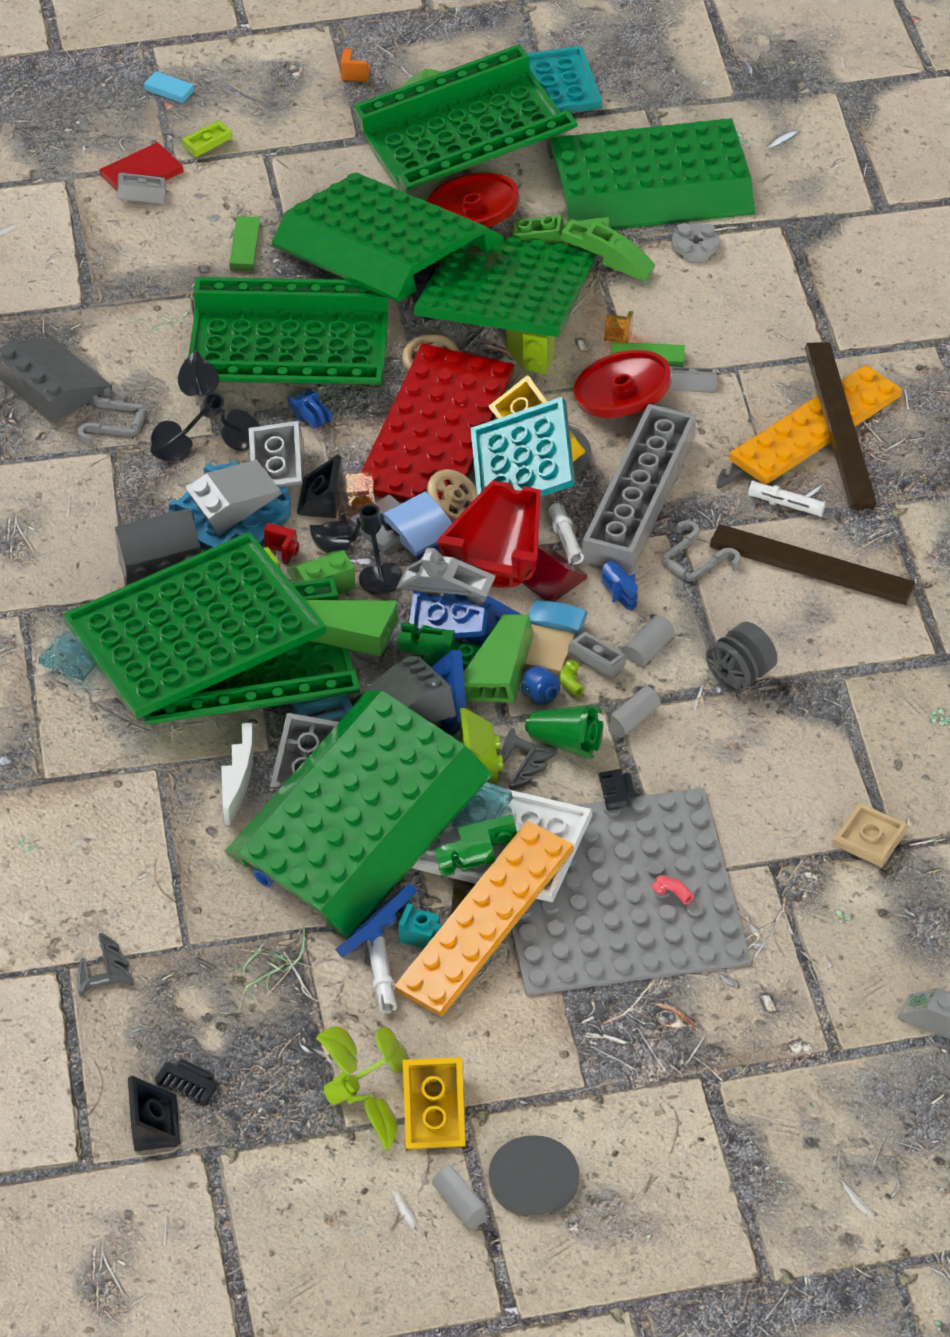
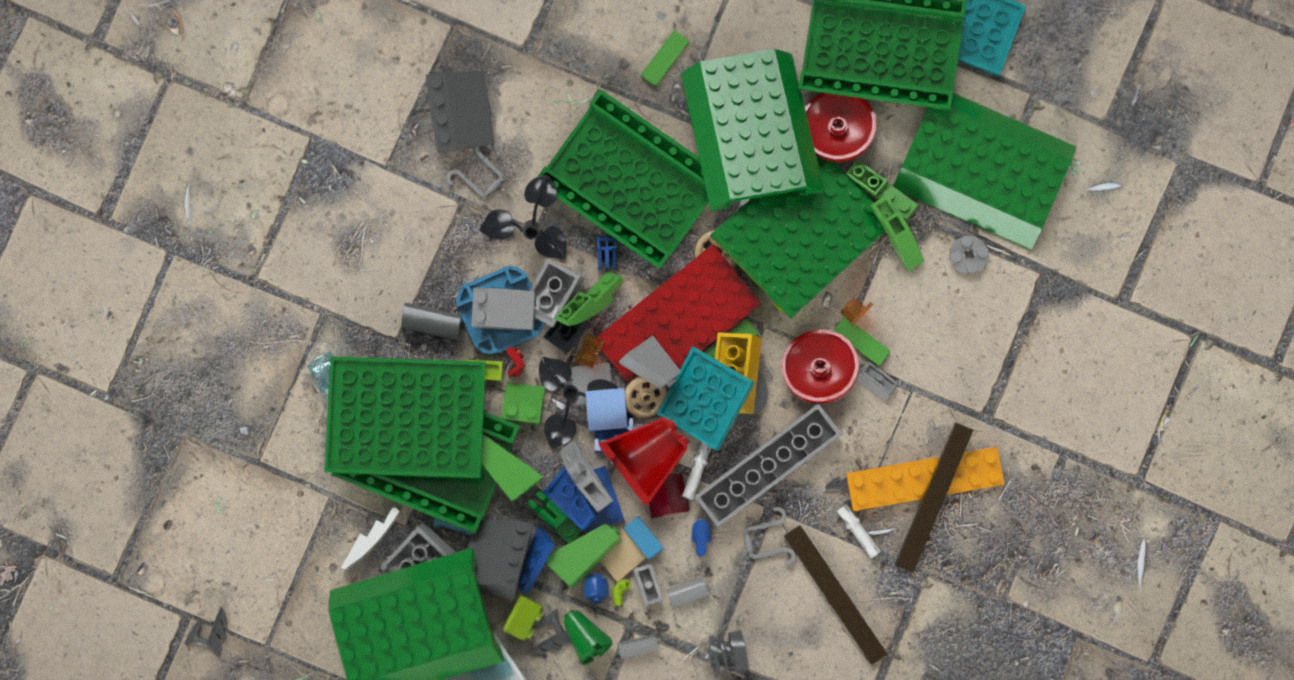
camera: 30 degrees right, 35 degrees up
none -> bright green slope [554,271,624,326]
none -> light grey slope [619,336,681,389]

